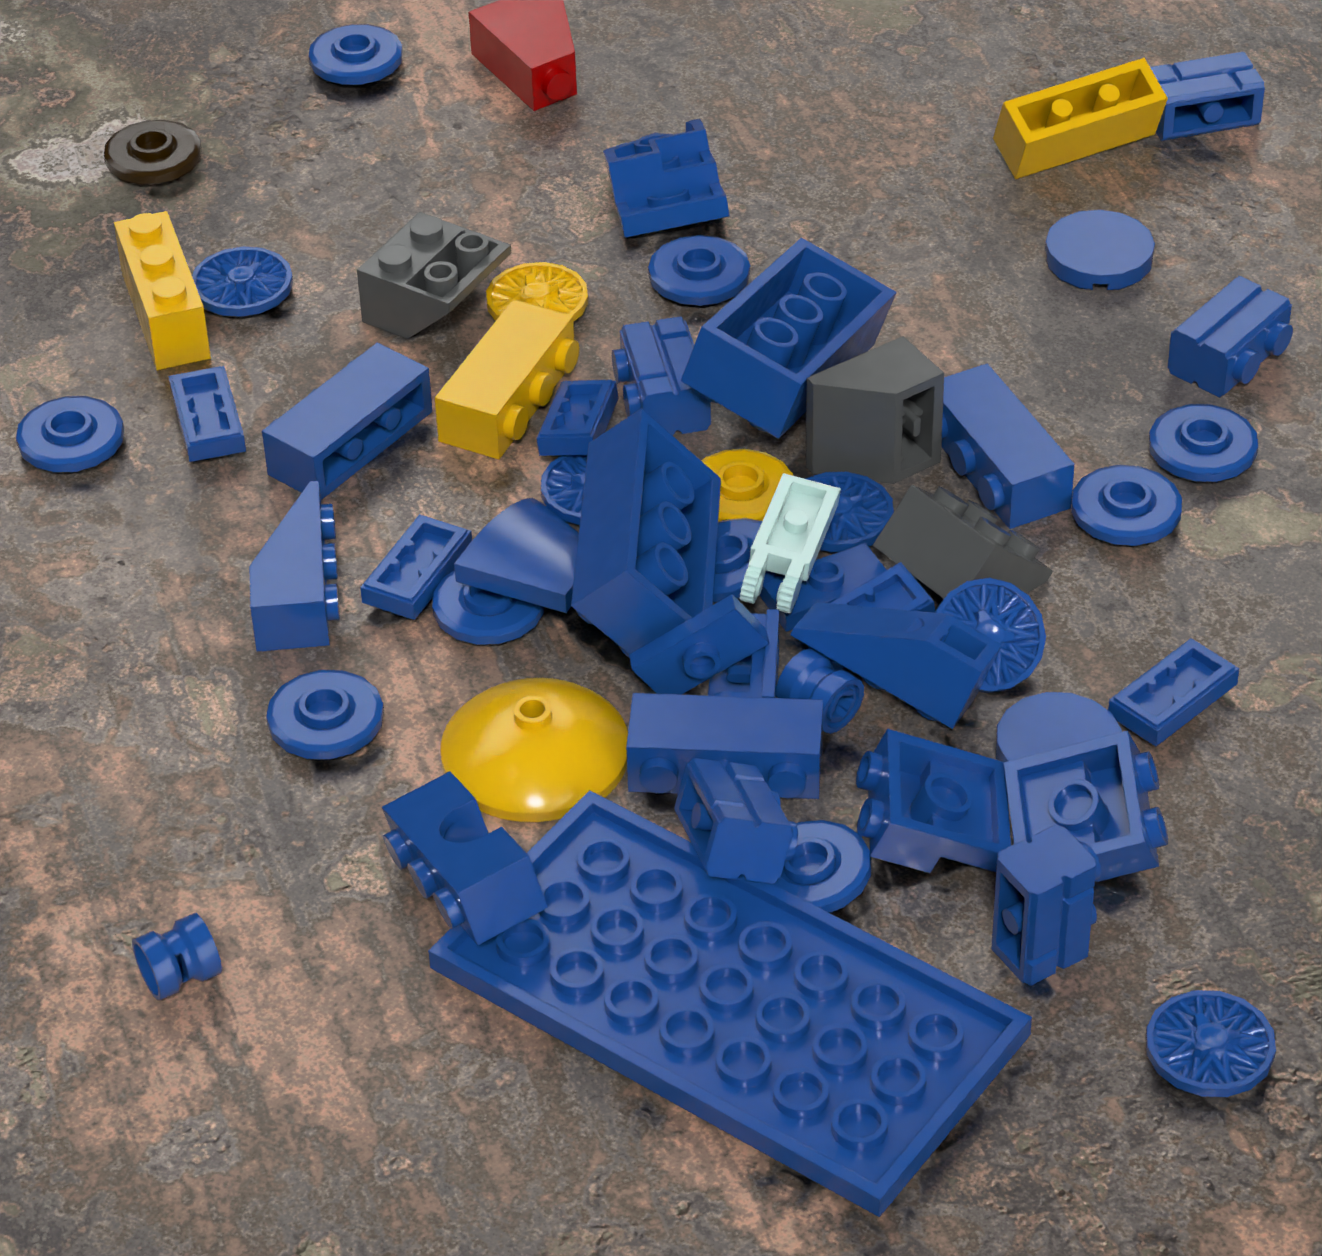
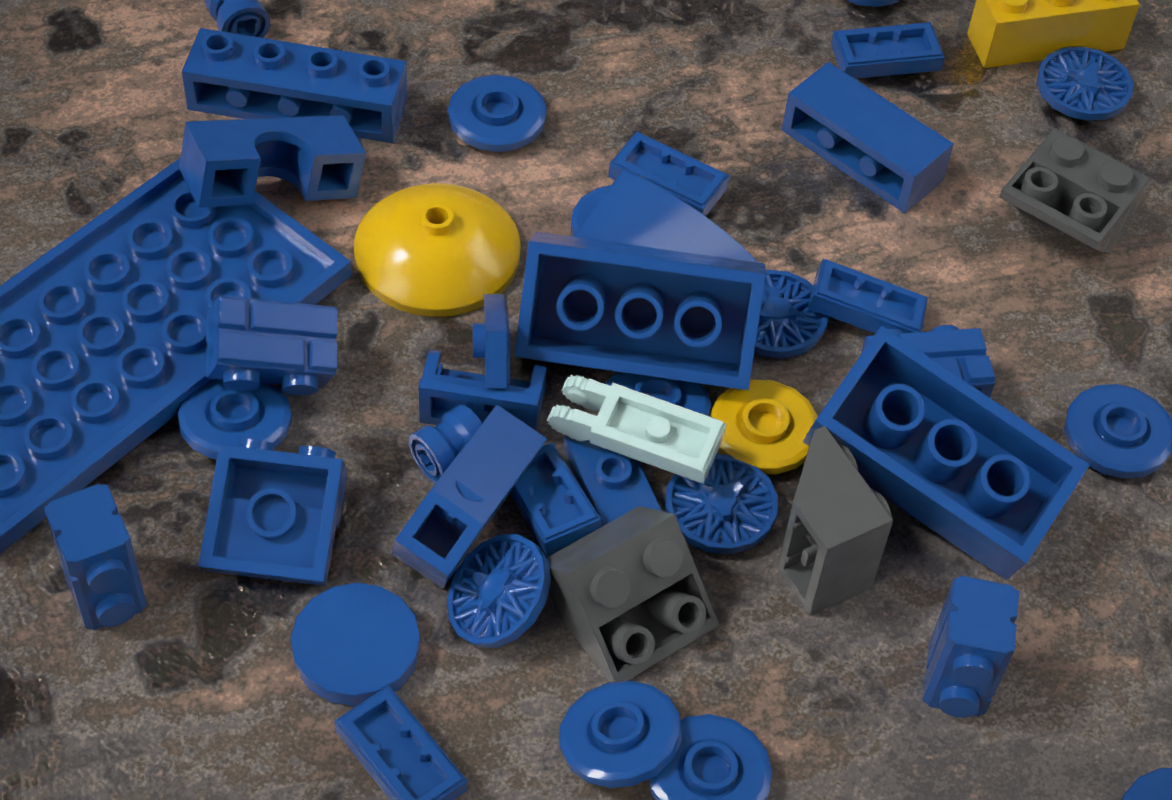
camera: 90 degrees right, 10 degrees up
slope [249,481,340,652] -> none
yellow brick [435,299,579,460] -> none
yellow wheel [486,262,588,322] -> none
blue brick [626,693,823,799] -> none
blue brick [941,363,1075,529] -> none
blue plate [1004,730,1168,882] -> none
none -> blue brick [182,28,408,143]
none -> blue wheel [560,680,682,788]
none -> blue brick [922,576,1019,718]

